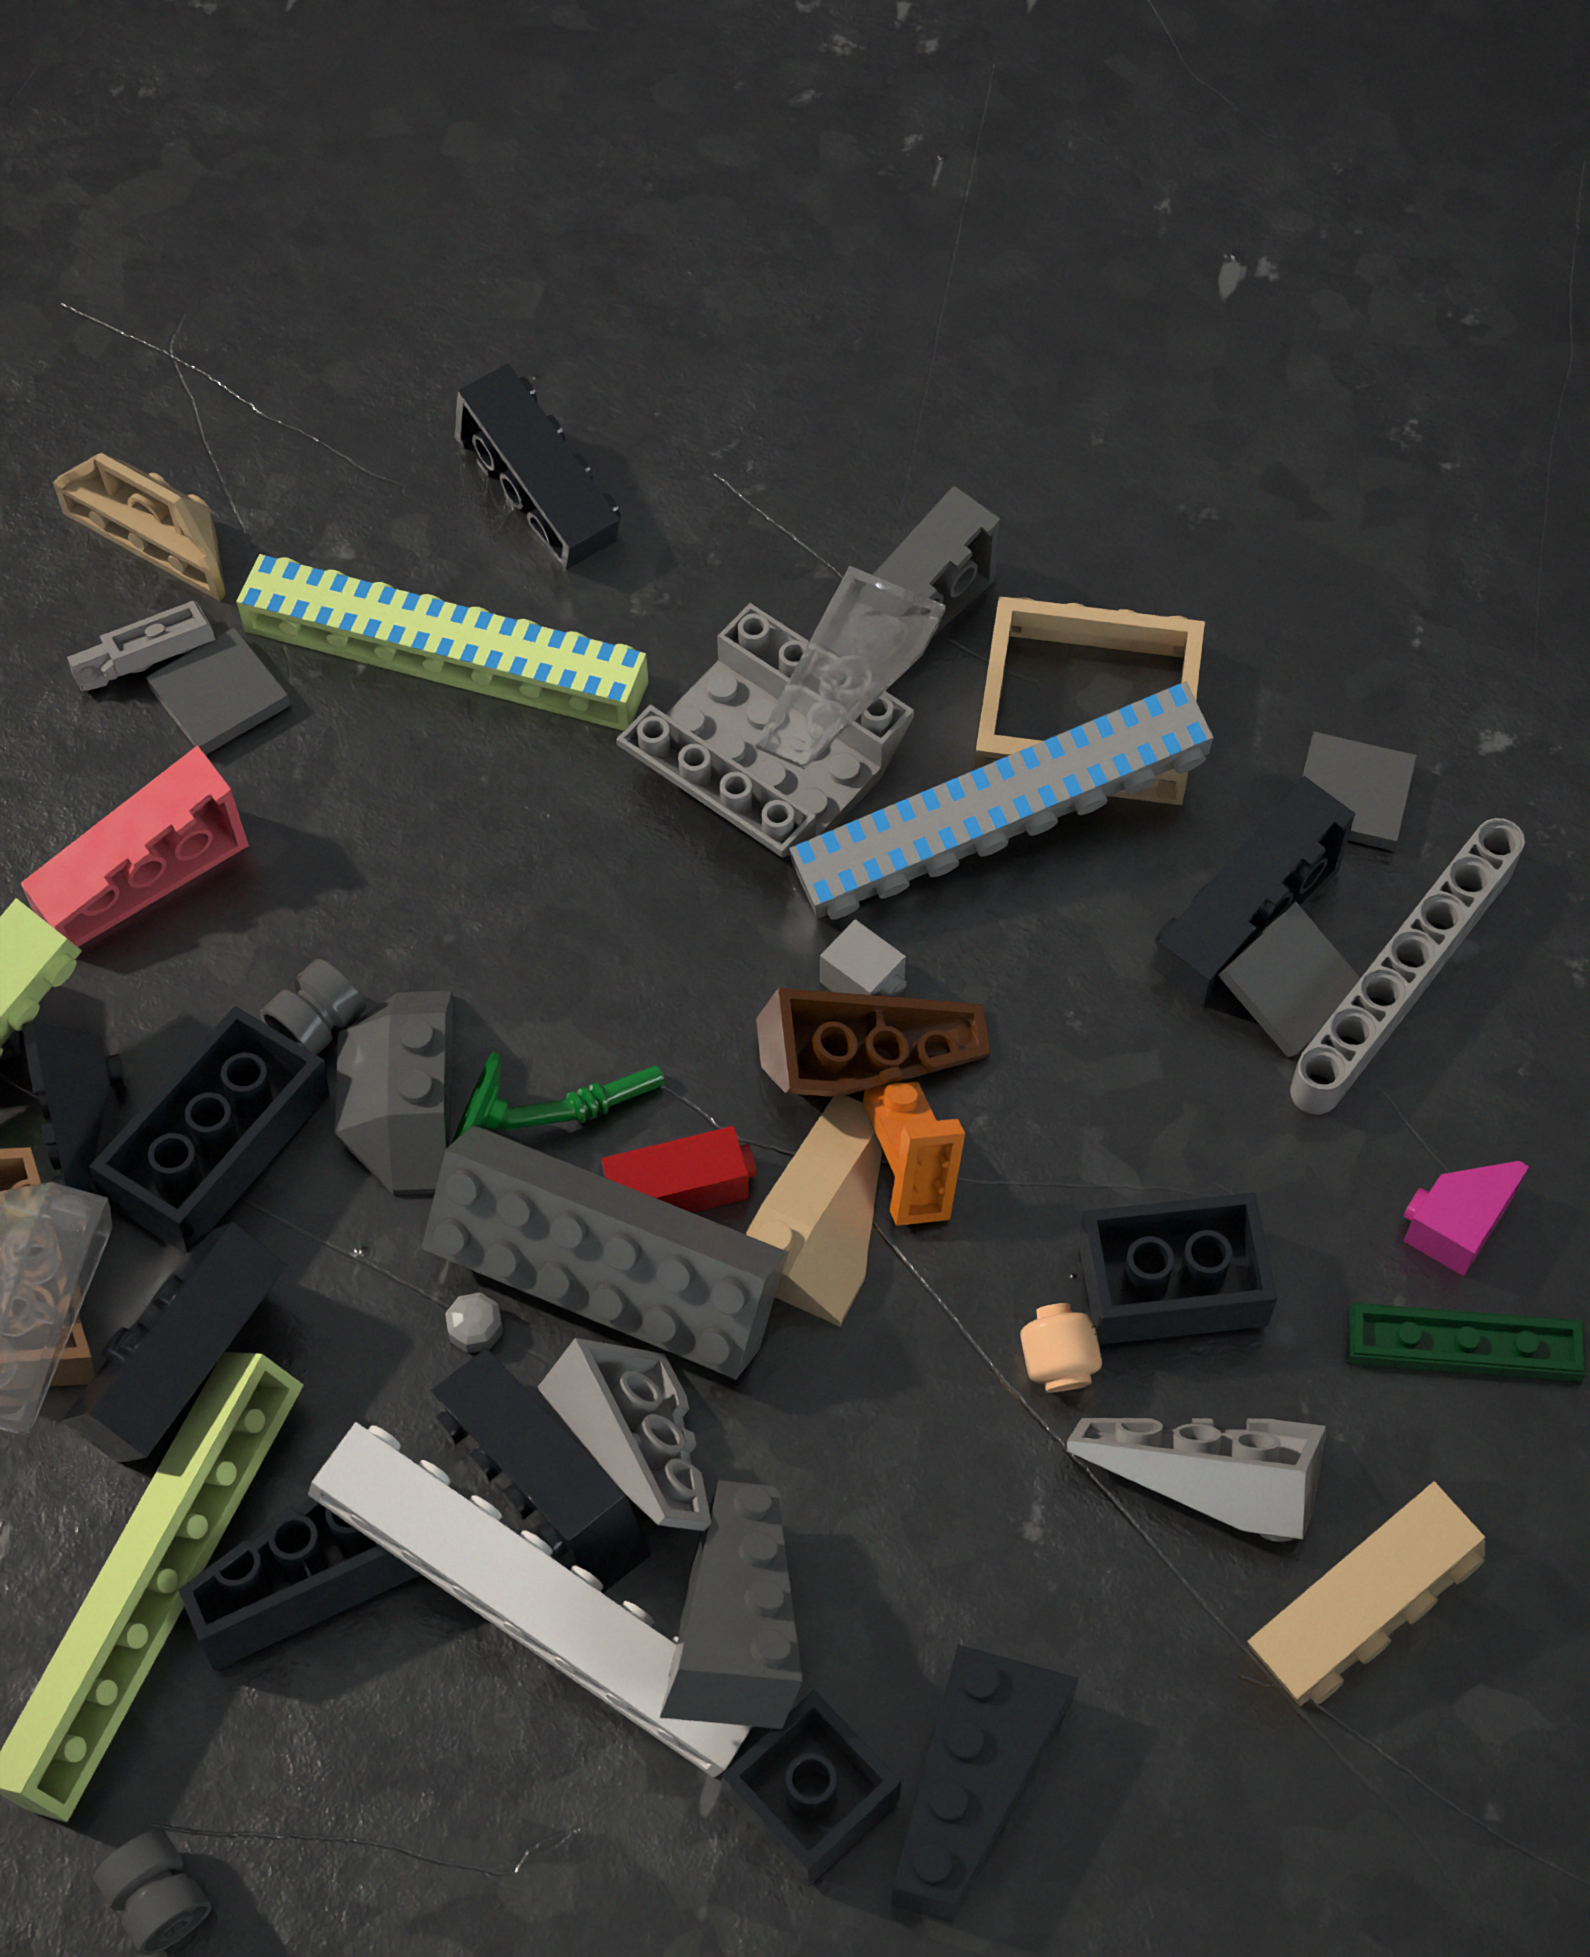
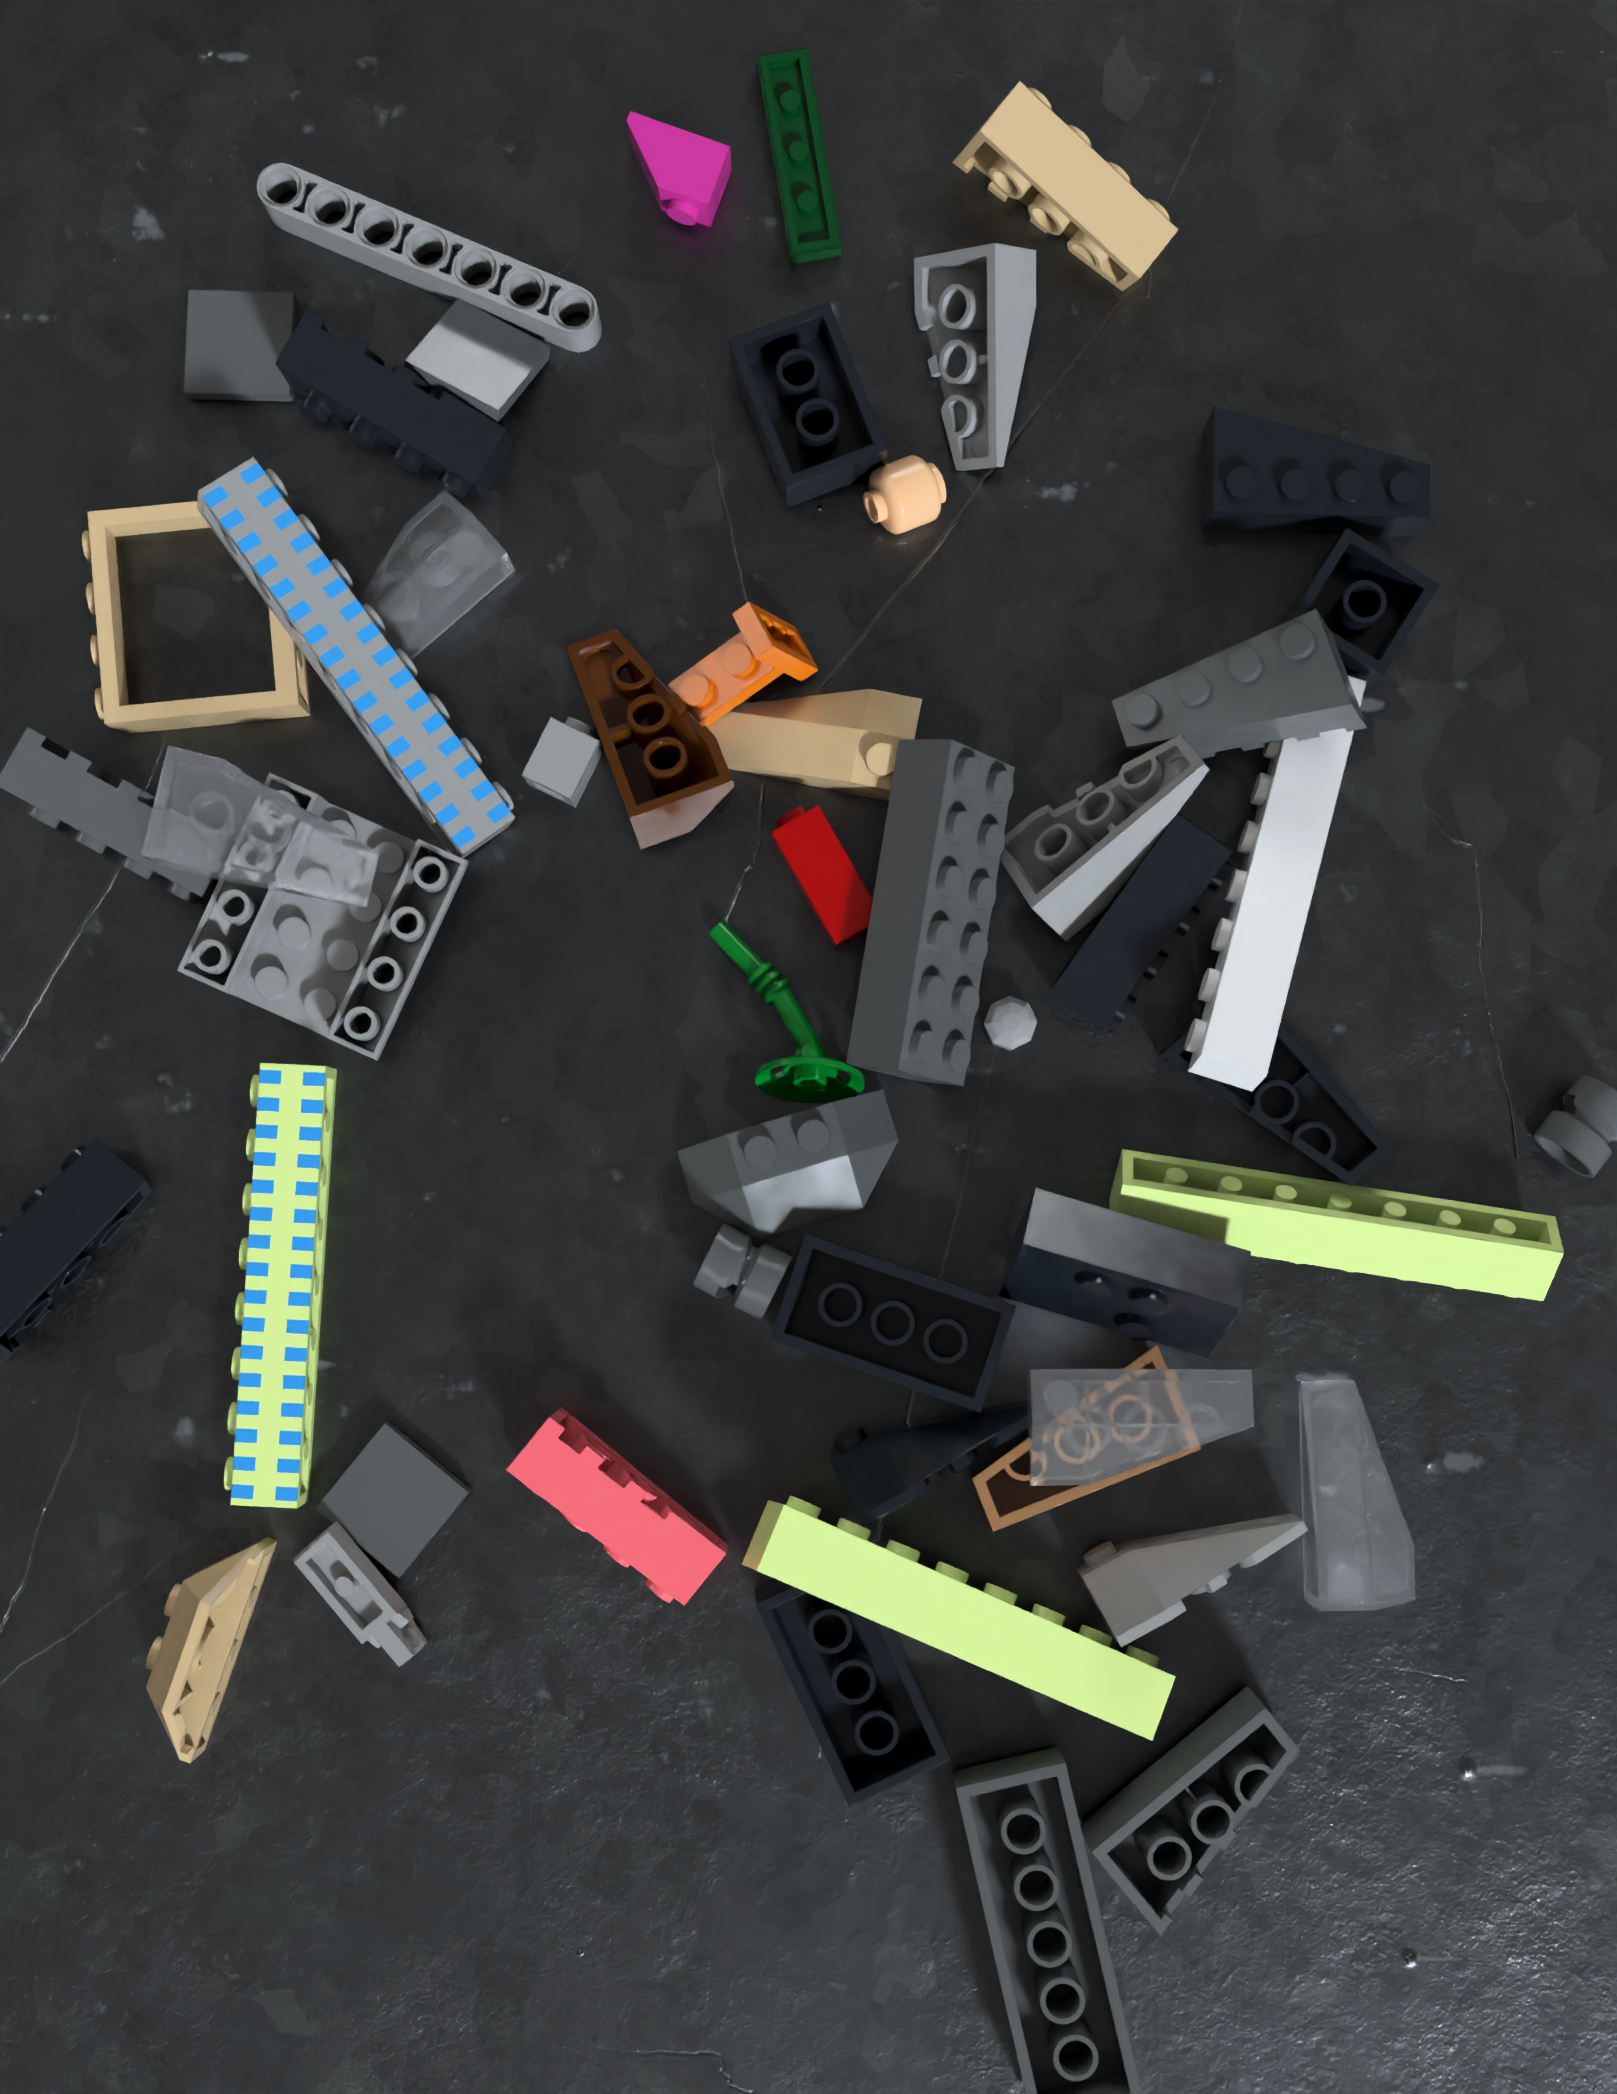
camera: 105 degrees left, 25 degrees up
none -> clear wedge [359,490,515,660]

